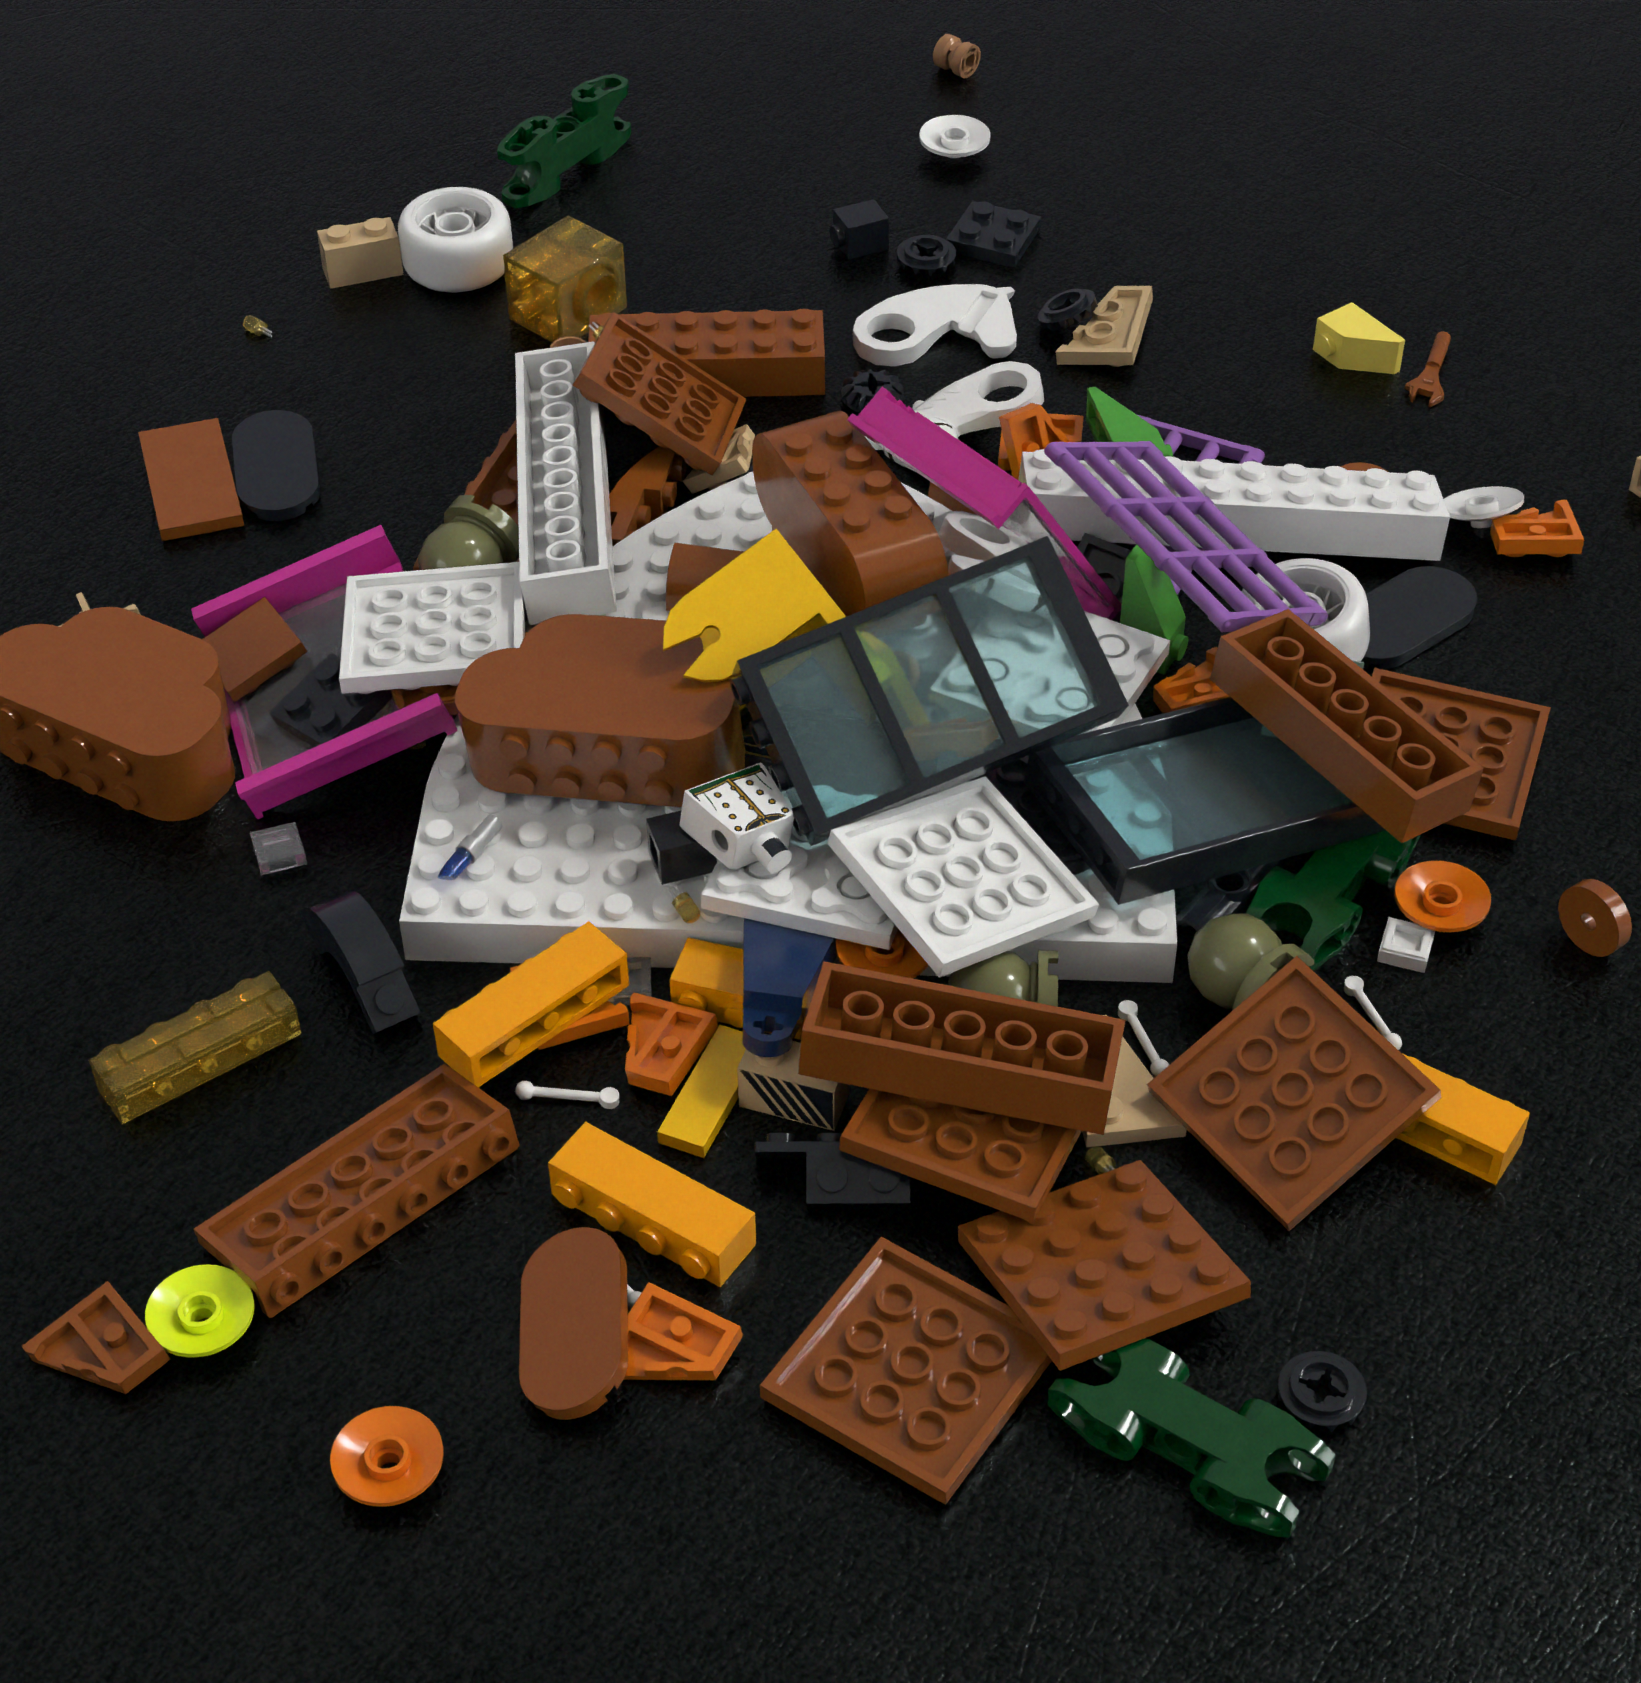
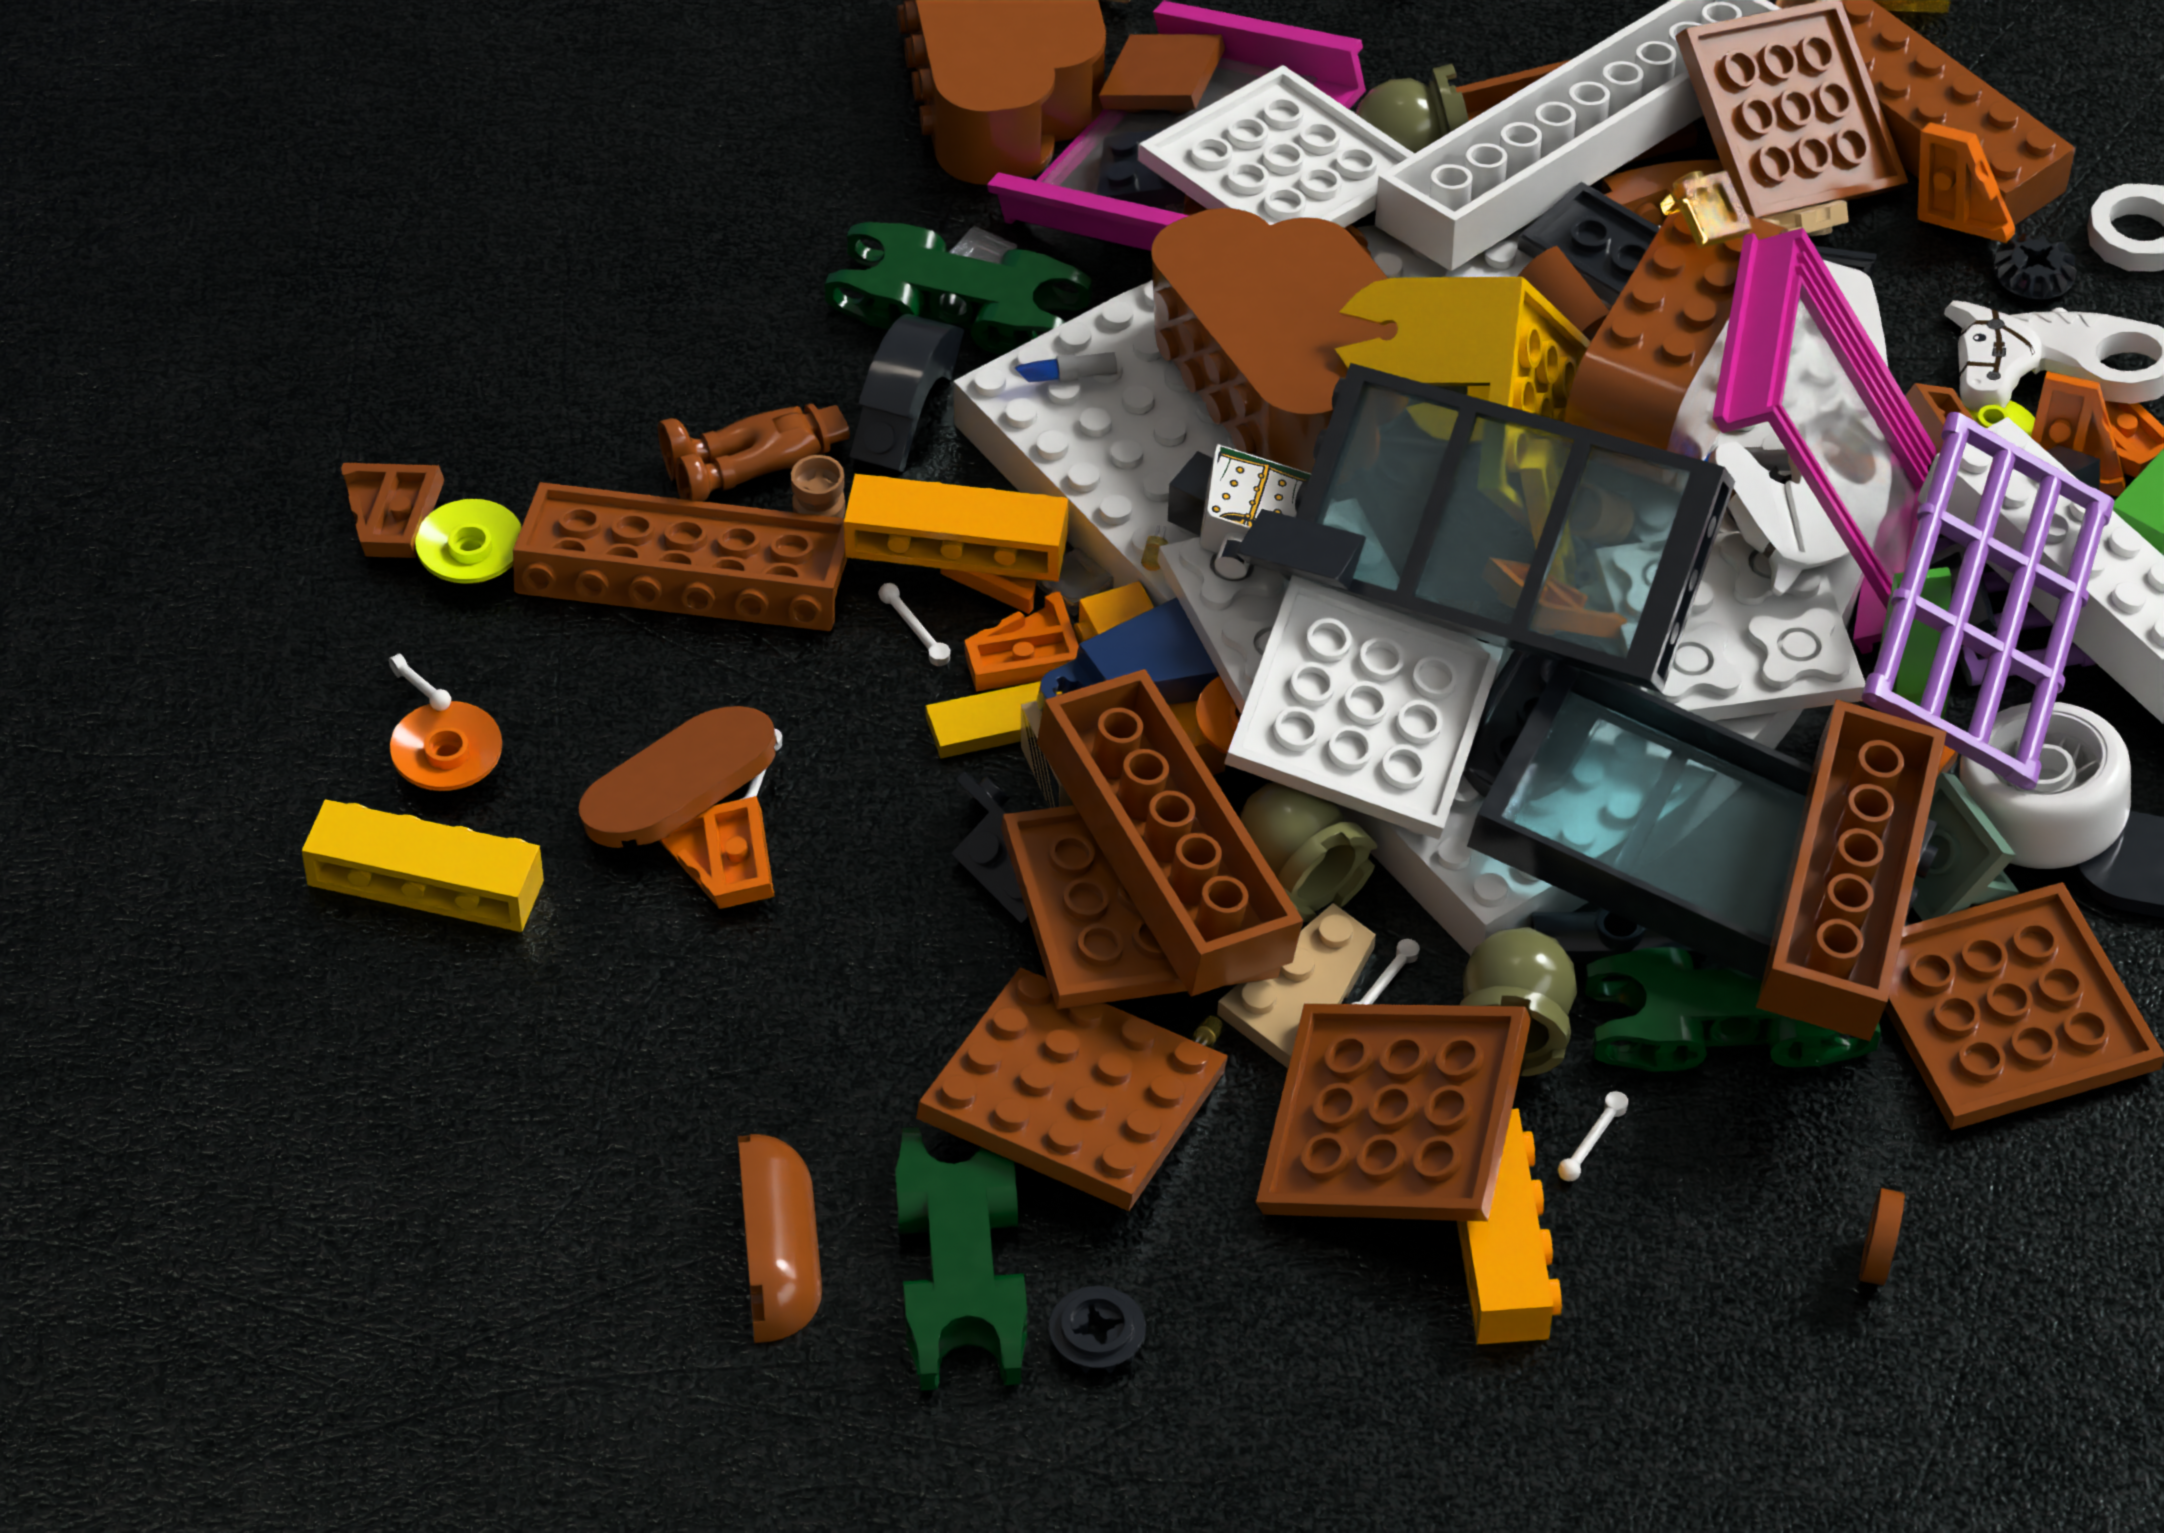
camera: 50 degrees right, 5 degrees up
clear yellow brick [89,971,301,1124] -> none
light orange brick [548,1122,756,1287] -> none
dark orange plate [760,1237,1052,1505] -> none
white tile [1377,917,1435,973] -> none
orange dish [1394,861,1491,932] -> none
none -> yellow brick [302,799,544,932]
none -> white hinge [389,654,451,711]
none -> dark orange piece [658,403,850,502]
none -> dark orange brick [738,1134,822,1343]
none -> medium nougat wheel [791,455,845,518]
none -> dark green piece [825,222,1092,355]
none -> black slope [1237,509,1366,590]
none -> black tile [1517,181,1660,306]
none -> clear yellow bracket [1660,171,1752,249]
none -> orange wing [1918,122,2015,243]

